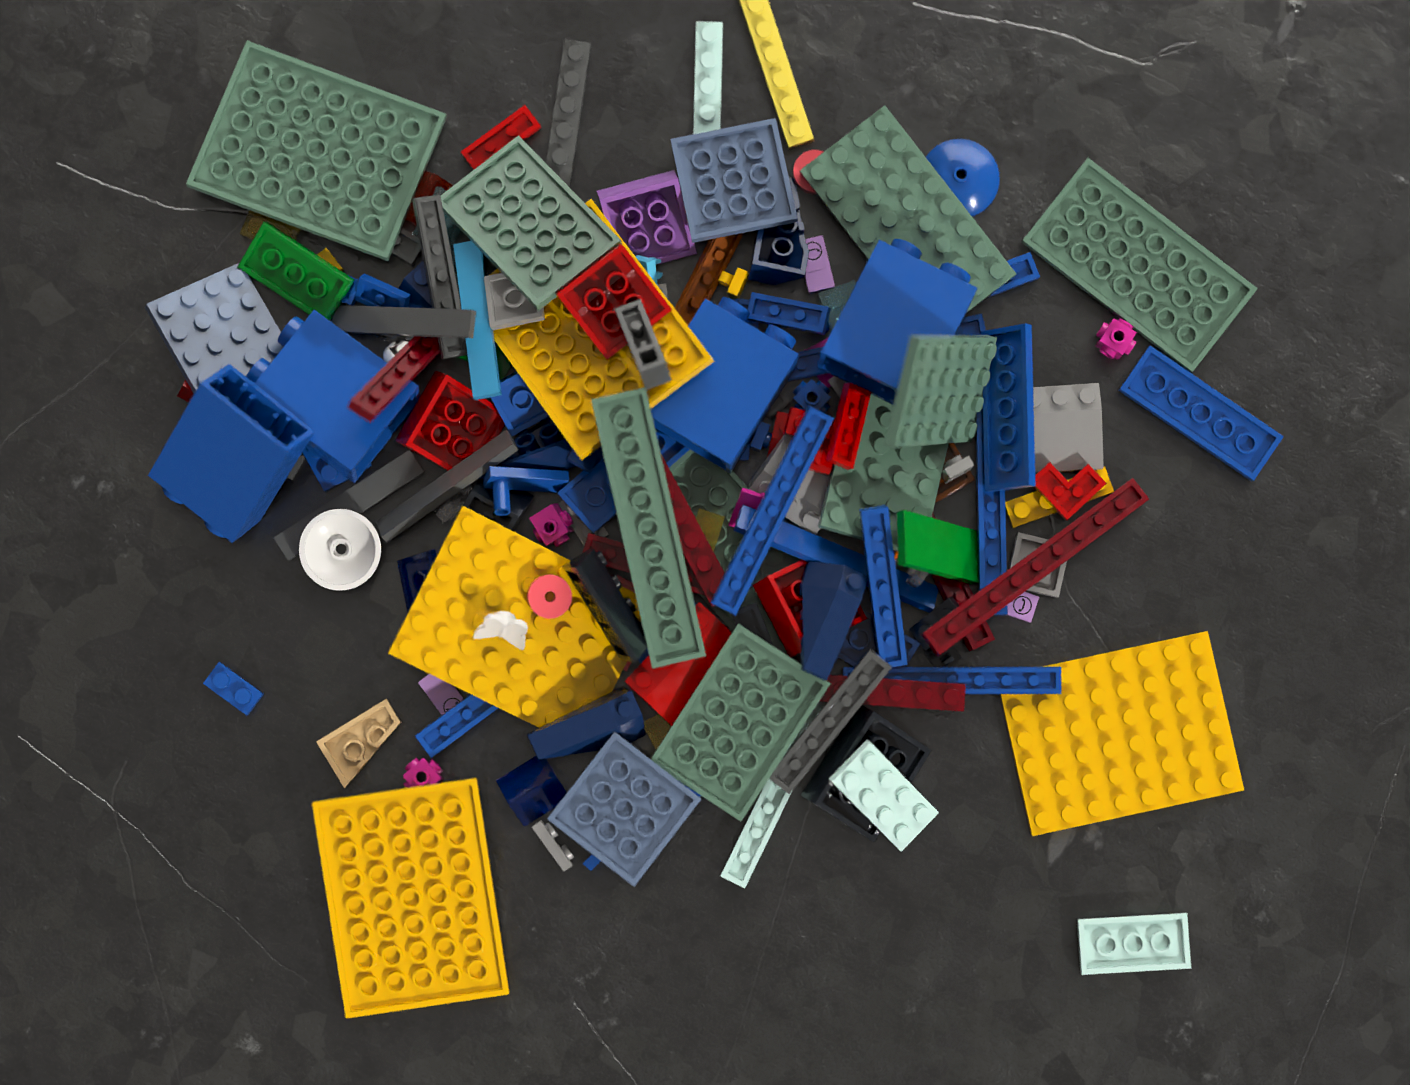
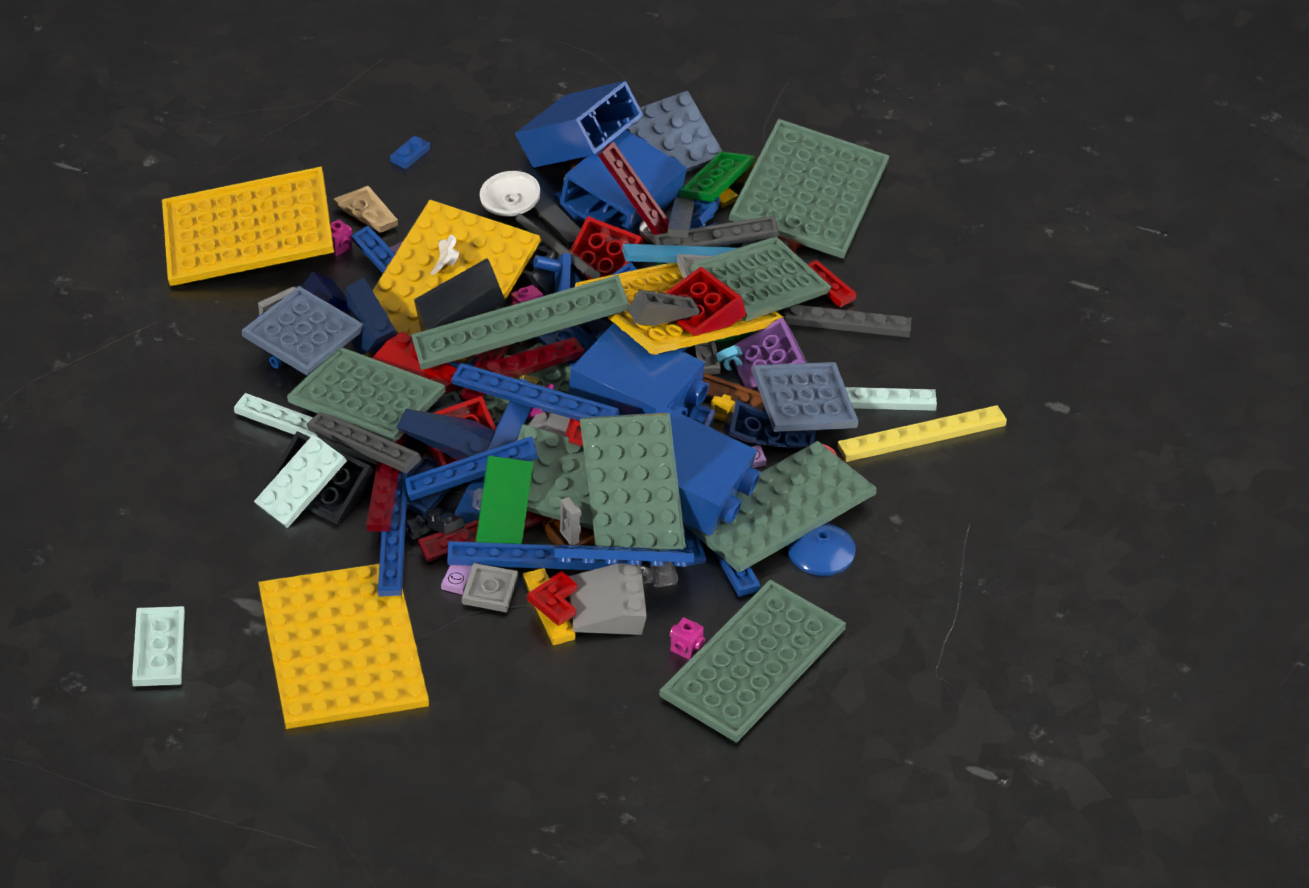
camera: 90 degrees right, 40 degrees down
dark red plate [921,478,1149,657] -> none
blue plate [1118,346,1284,481] -> none

